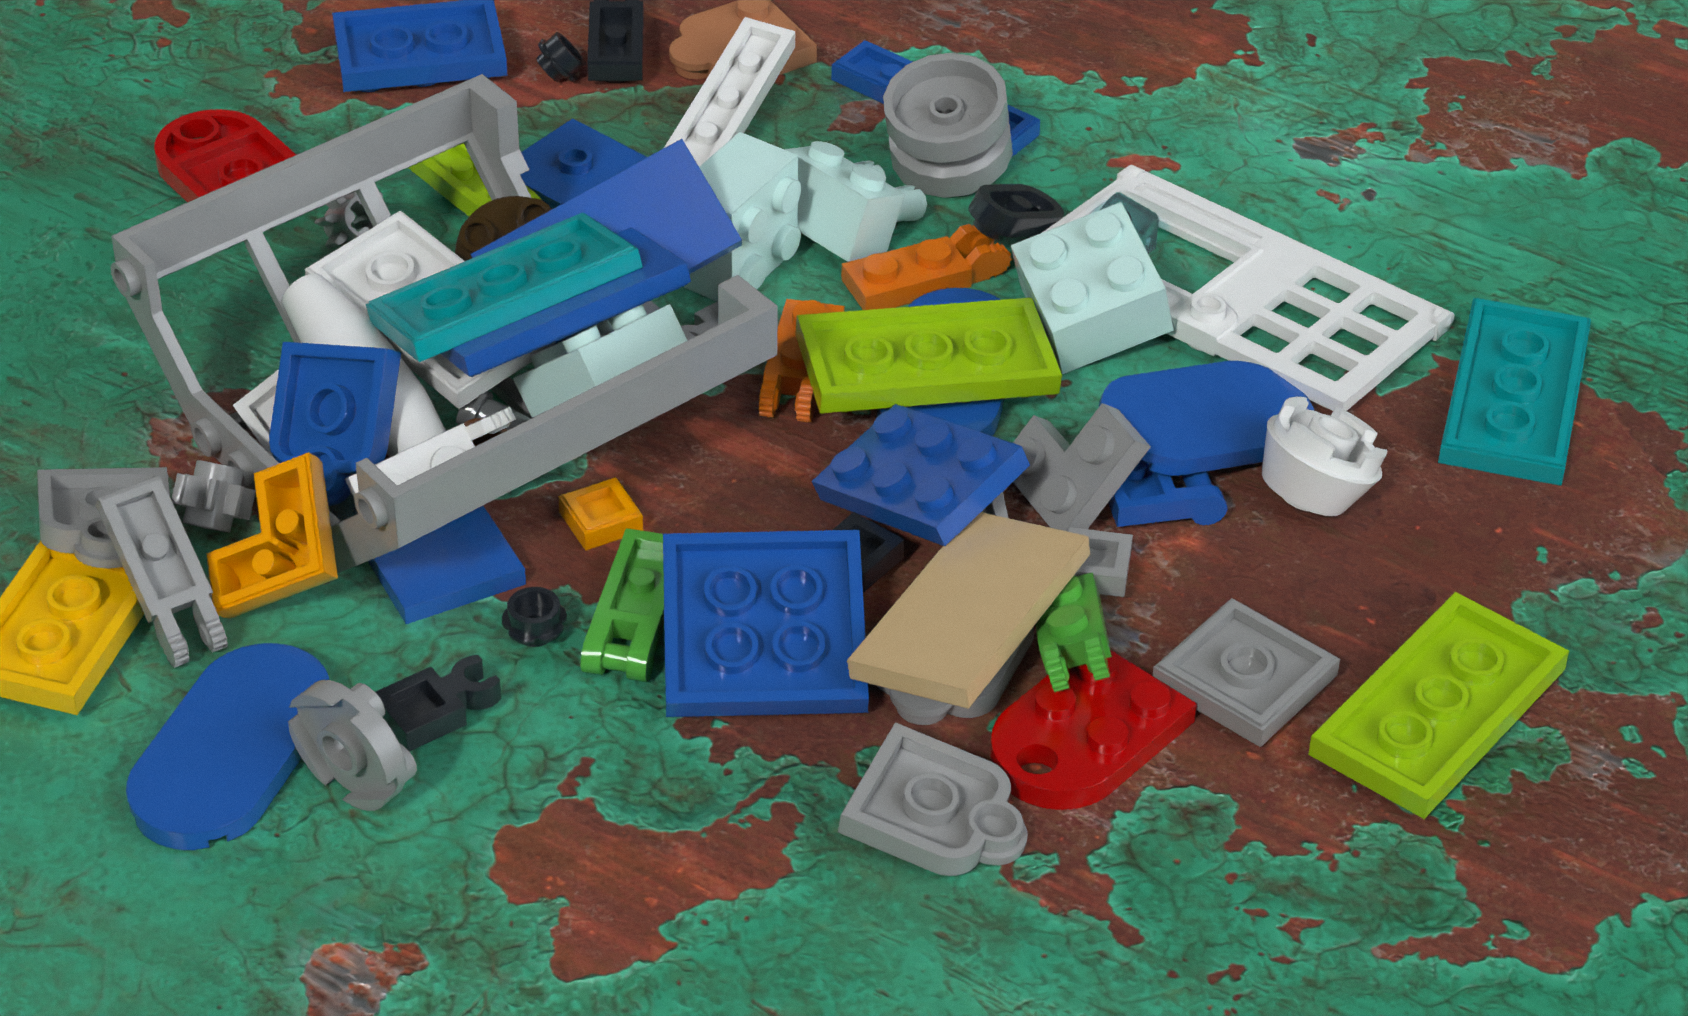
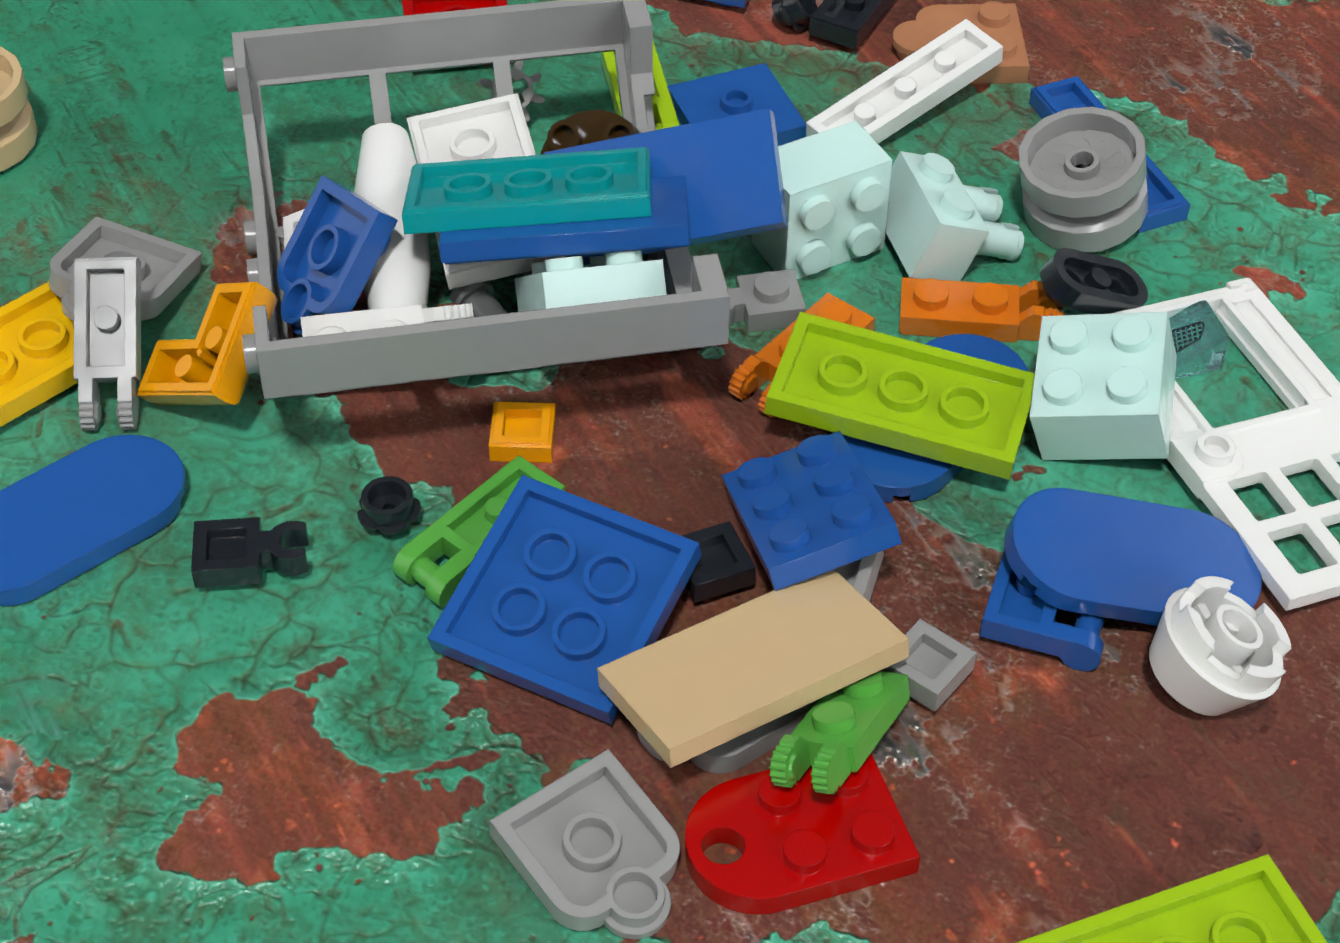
camera: 30 degrees right, 5 degrees up
light grey gear [171,460,256,533] -> none
light grey plate [288,680,417,811] -> none
blue tile [368,506,526,624] -> none
light grey plate [1013,403,1151,531] -> none
light grey plate [1153,598,1340,747] -> none

